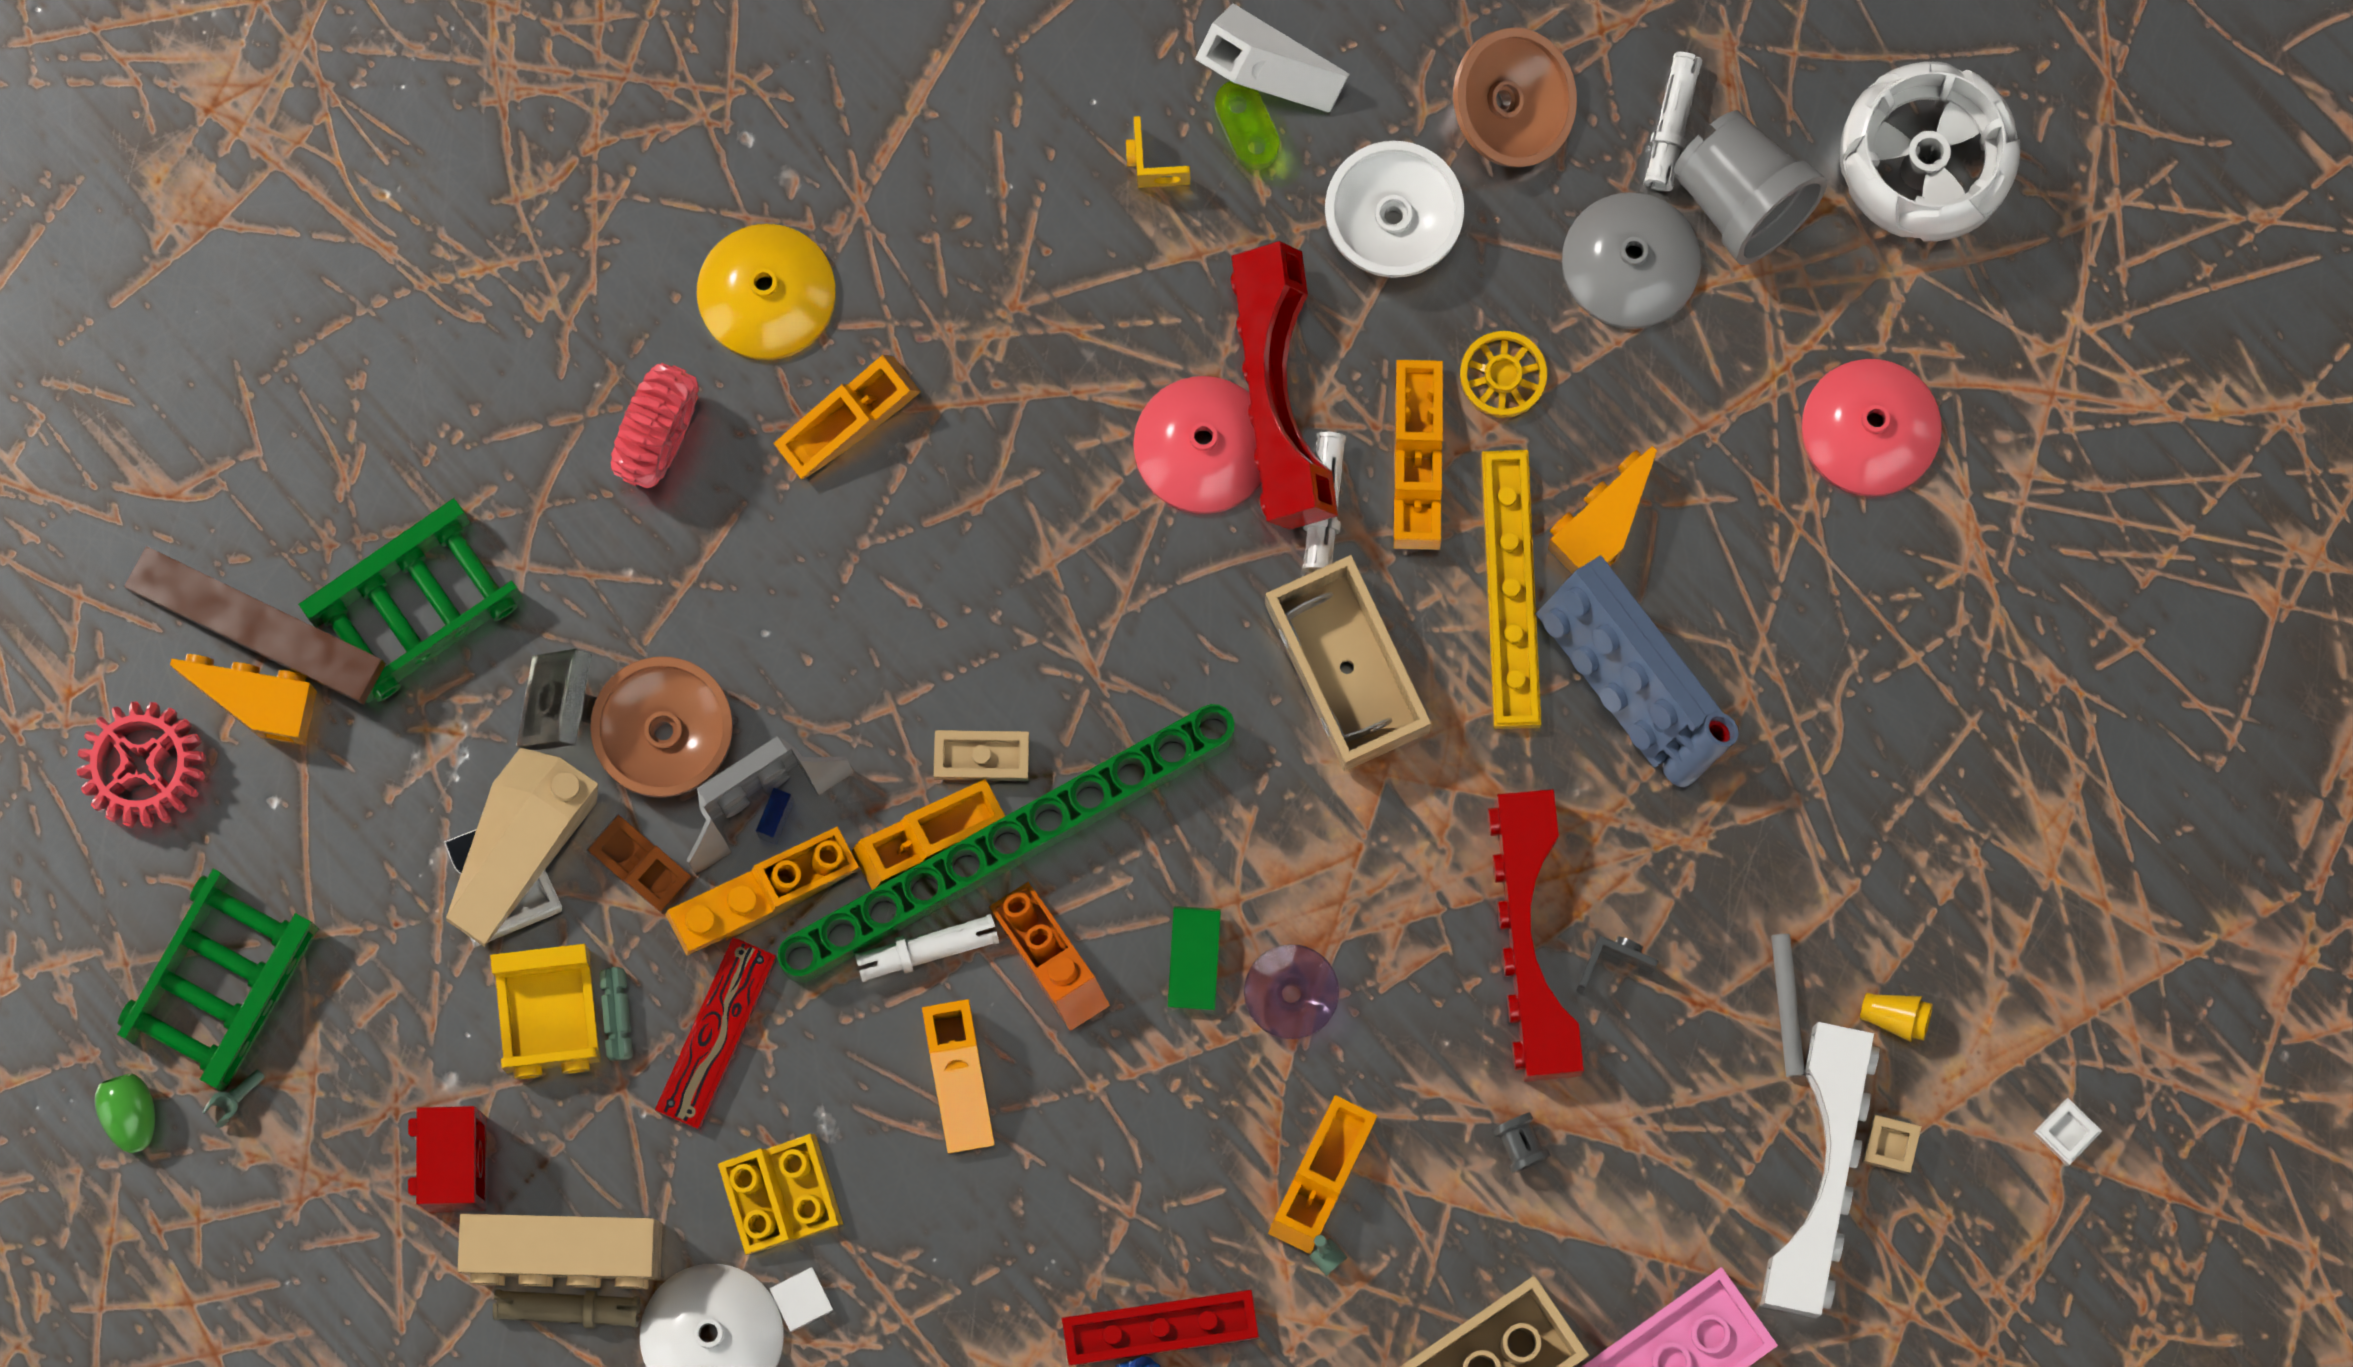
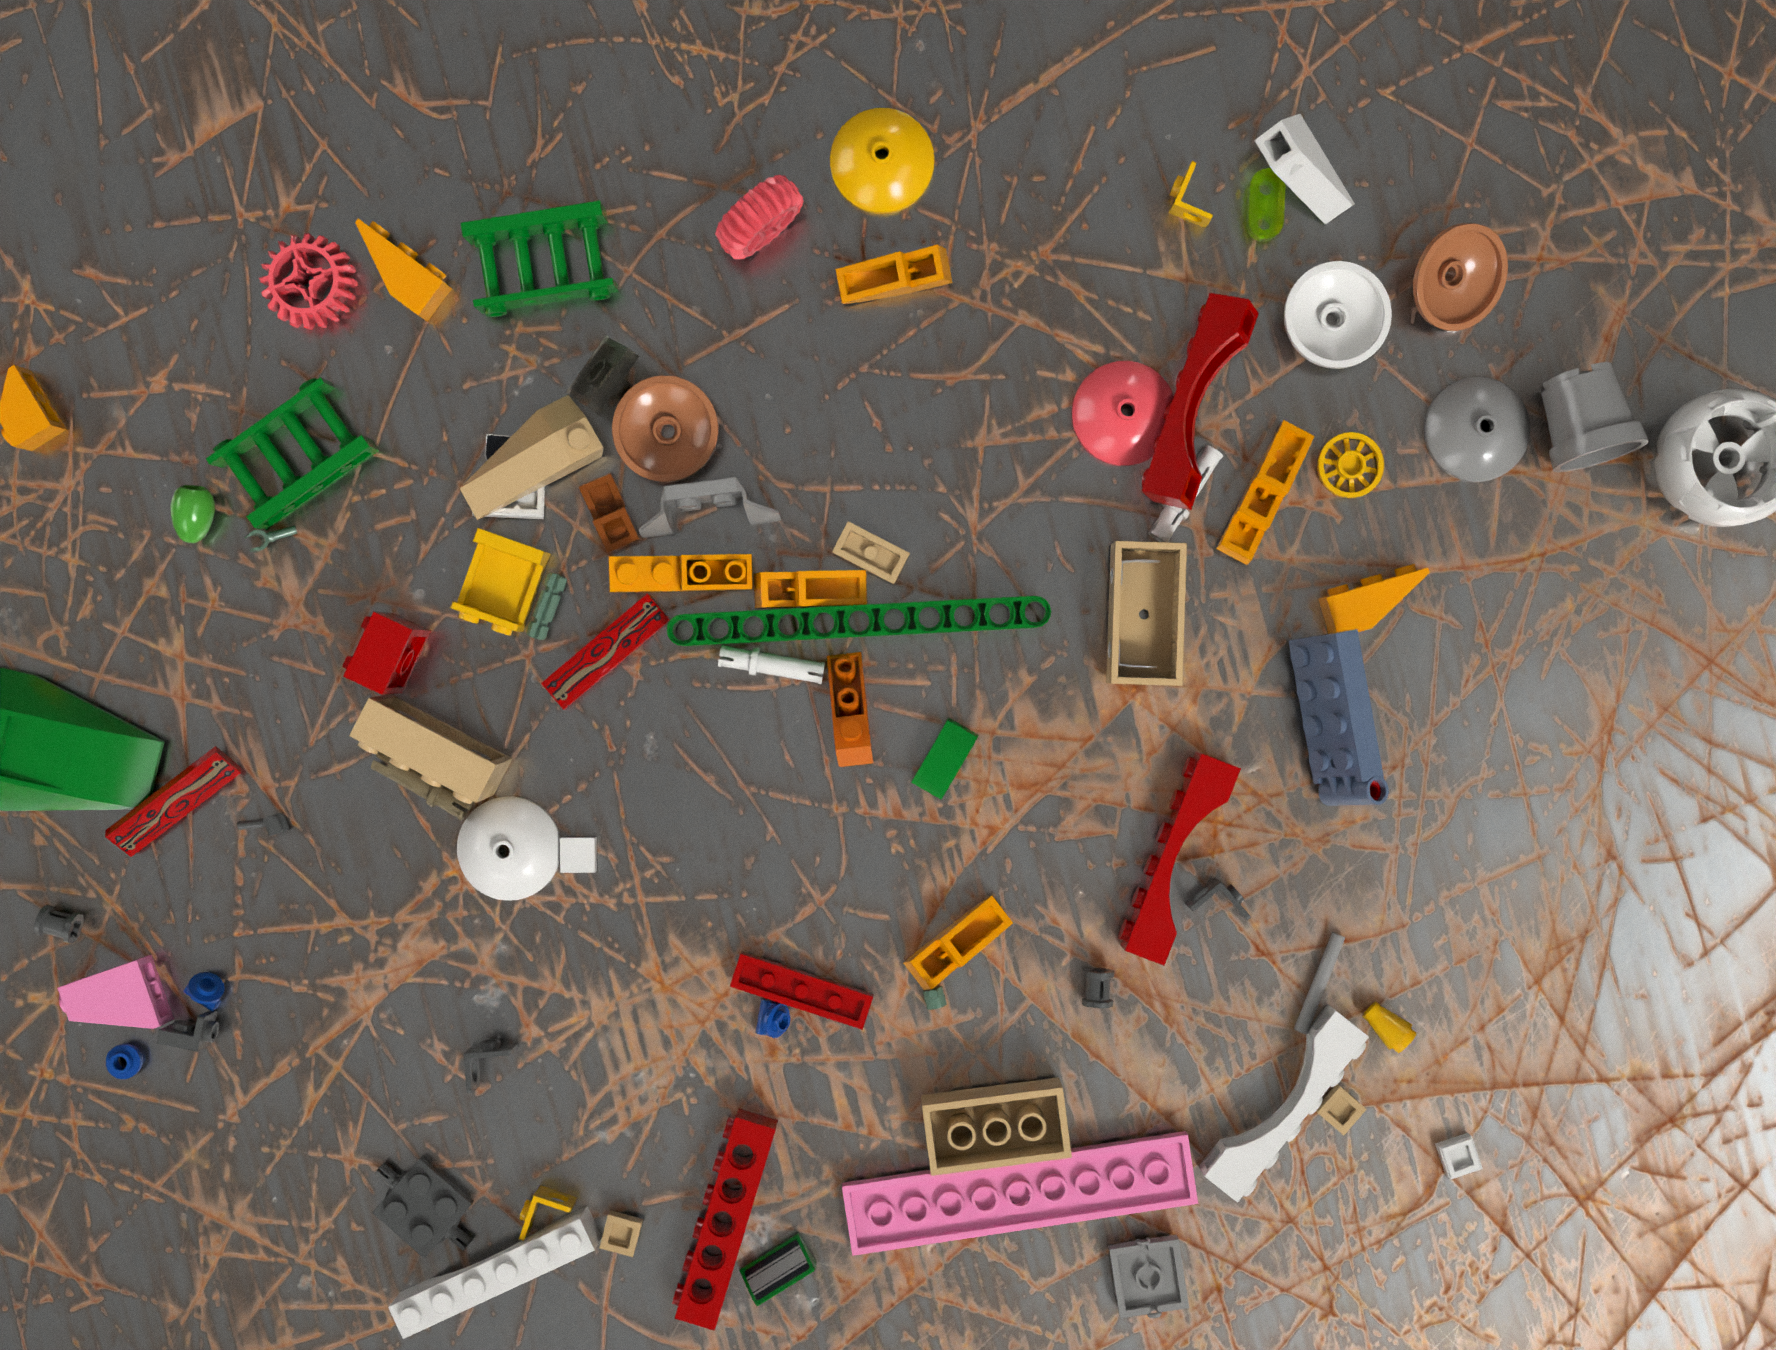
camera: 25 degrees right, 10 degrees up
reddish brown tile [124,546,386,705] -> none
yellow slope [718,1134,844,1255] -> none
clear blue tile [756,788,794,845] -> none
light orange slope [922,999,995,1154] -> none
dish [1244,944,1339,1039] -> none
yellow tile [1481,450,1541,729] -> none
white pin [1644,52,1703,191] -> none
coral dish [1801,359,1942,497] -> none

